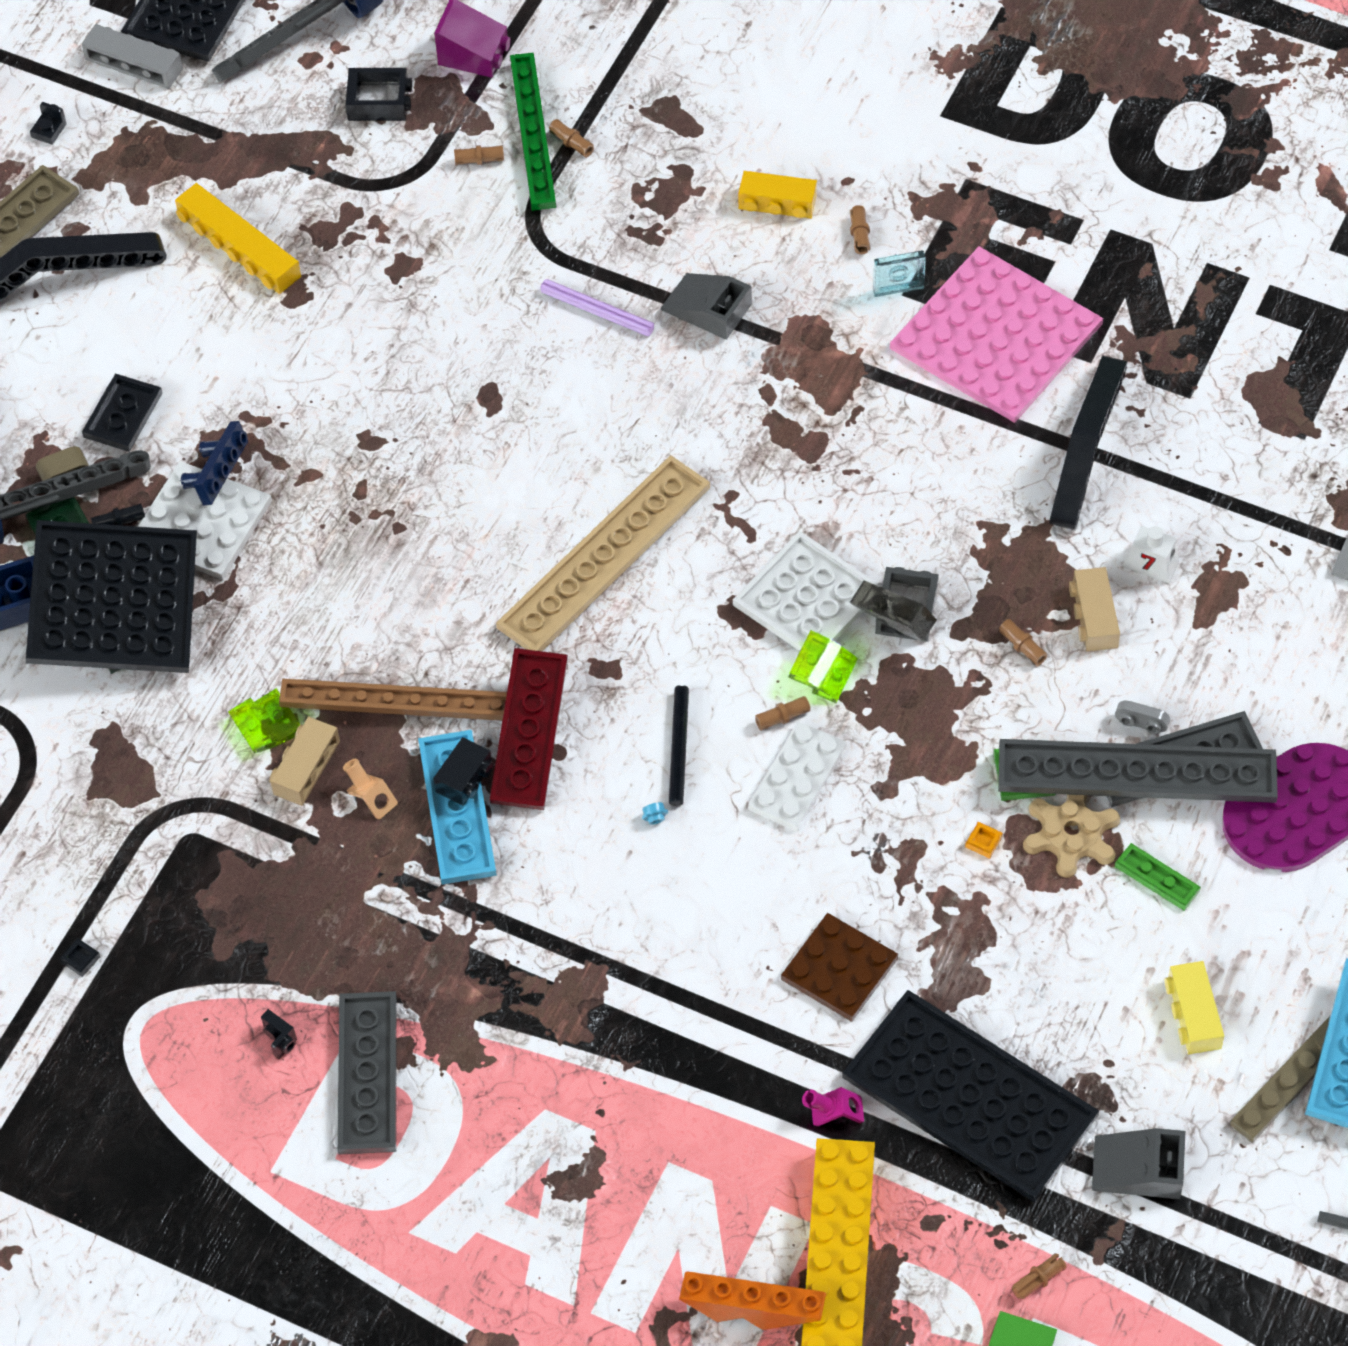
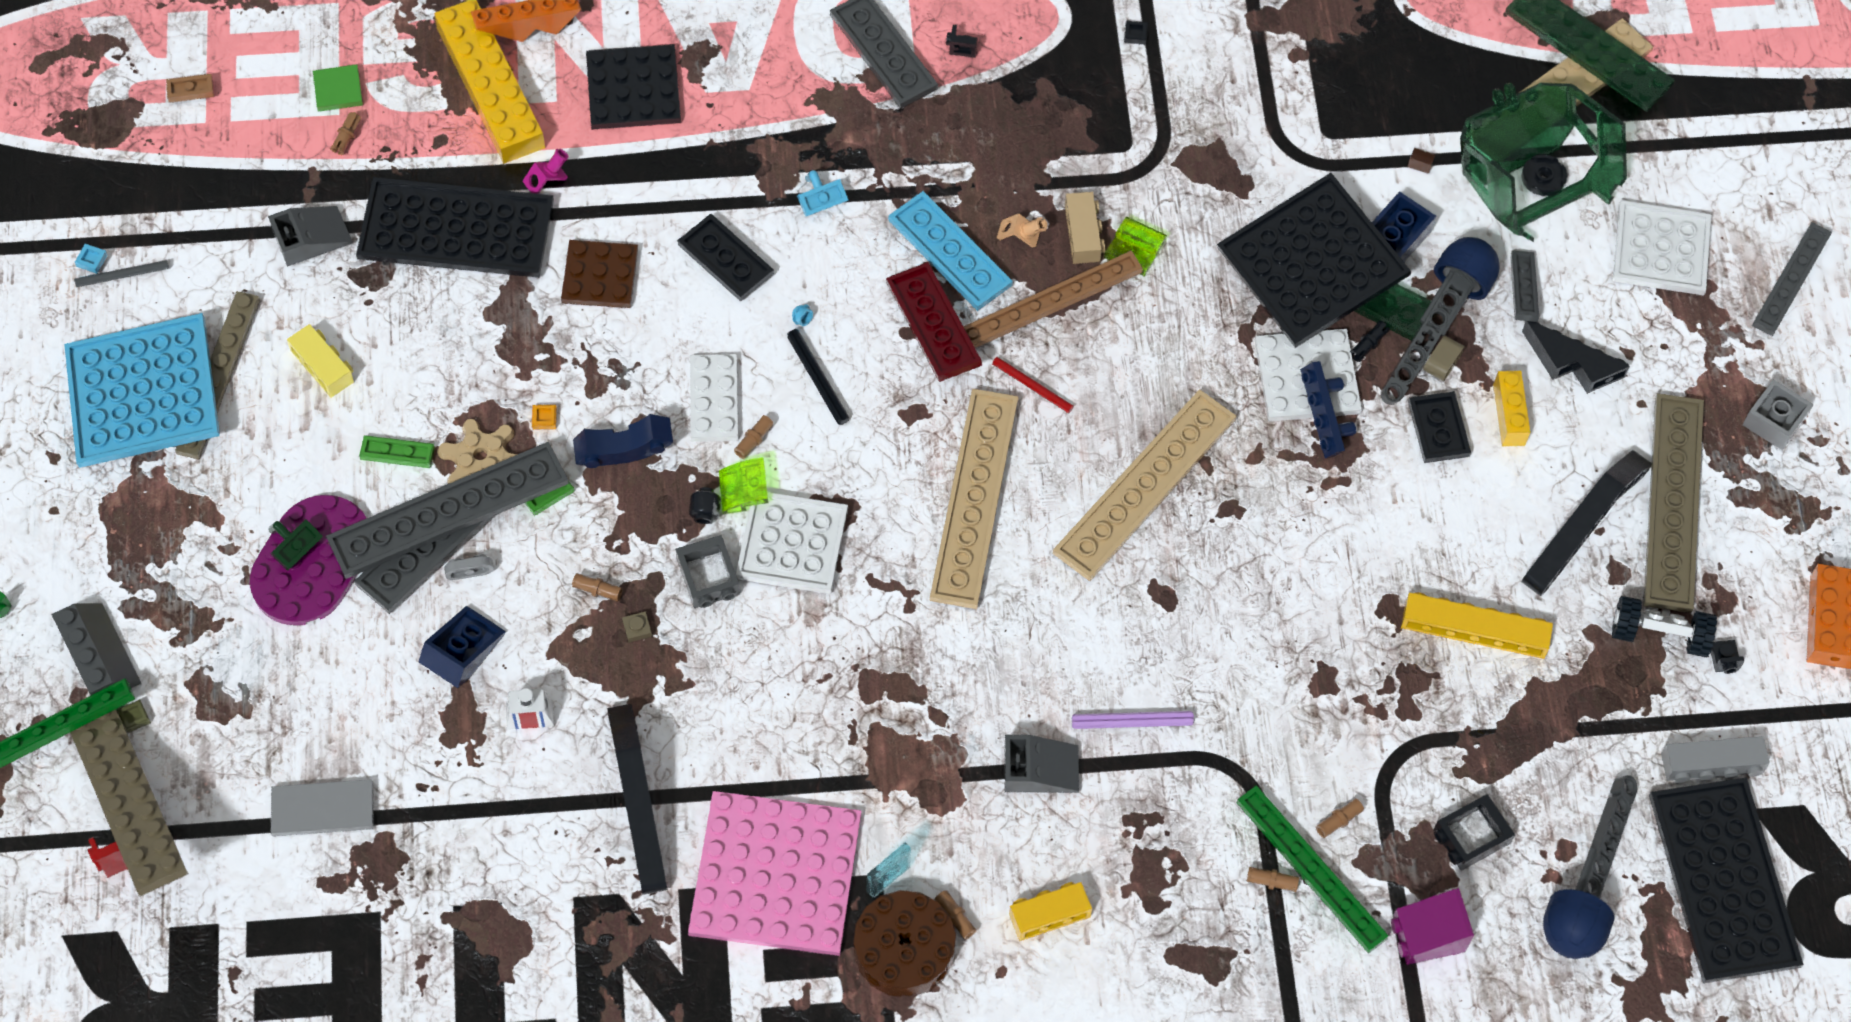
camera: 145 degrees right, 5 degrees up
black brick [433,737,493,806] -> none
clear smoke slope [850,580,937,642] -> none
tan brick [1069,567,1120,652] -> none
none -> dark green plate [268,519,323,571]
none -> dark blue slope [418,606,506,688]
none -> dark blue brick [573,414,673,468]
none -> black plate [586,44,681,130]
none -> dark tan plate [622,612,652,643]
none -> black plate [677,213,774,302]
none -> black head [689,487,721,524]
none -> medium azure plate [797,170,848,217]
none -> reddish brown brick [854,890,956,997]
none -> red bar [992,357,1074,413]
none -> tan plate [1052,389,1237,581]
none -> yellow brick [1493,371,1531,447]
none -> black plate [1612,596,1717,658]

